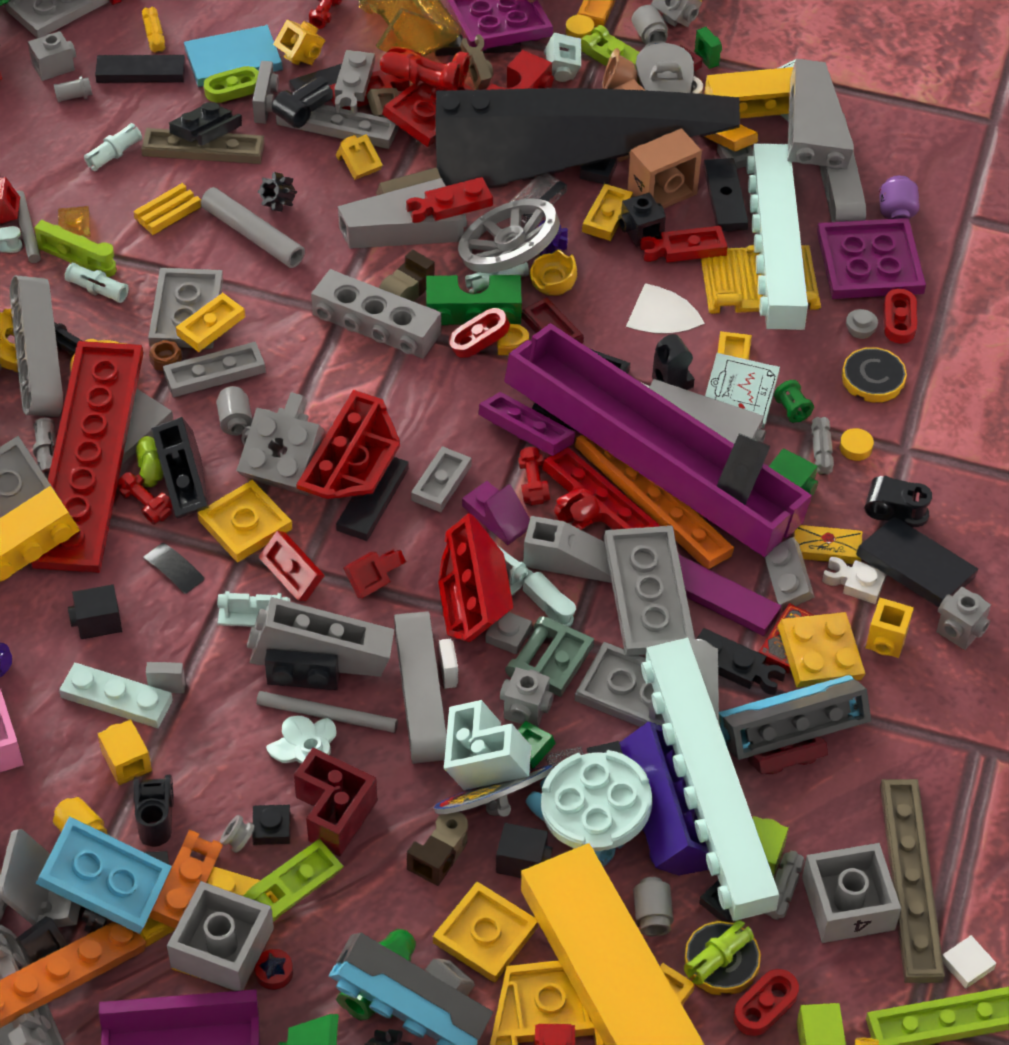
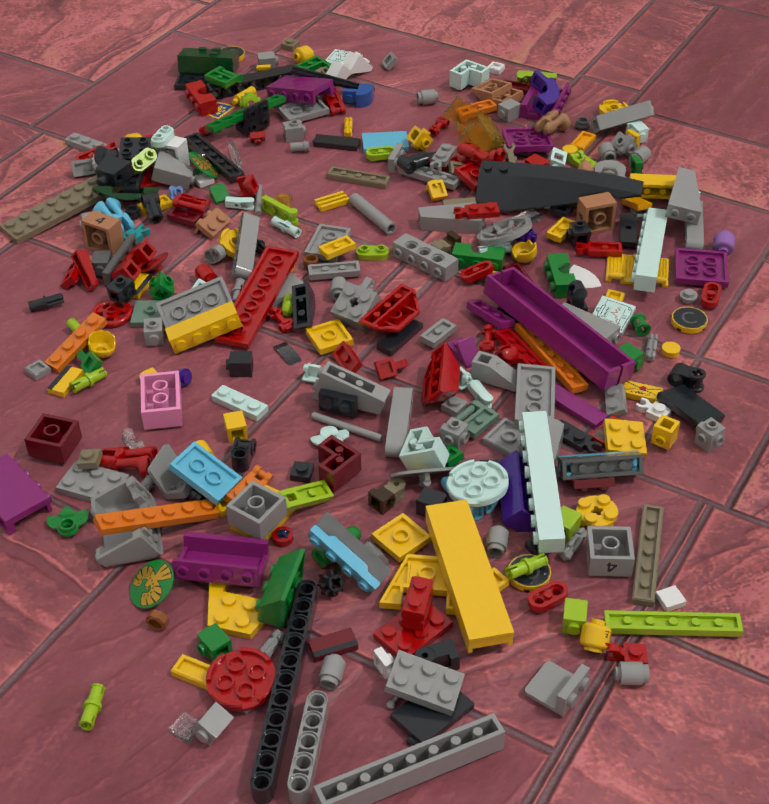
camera: 15 degrees right, 10 degrees down
black plate [15,916,68,964] -> none
light aqua pin [84,123,143,171] -> none
light grey tile [146,662,186,693] -> none
black plate [169,102,242,146] -> none
light grey bush [220,815,255,853] -> none
black gear [258,172,297,212] -> none
white tile [439,638,458,689] -> none
black plate [717,433,770,505] -> none
none -> lime plate [356,245,389,261]
none -> green arch [543,253,576,299]
none -> yellow plate [576,494,618,528]
none -> light grey brick [629,145,651,163]

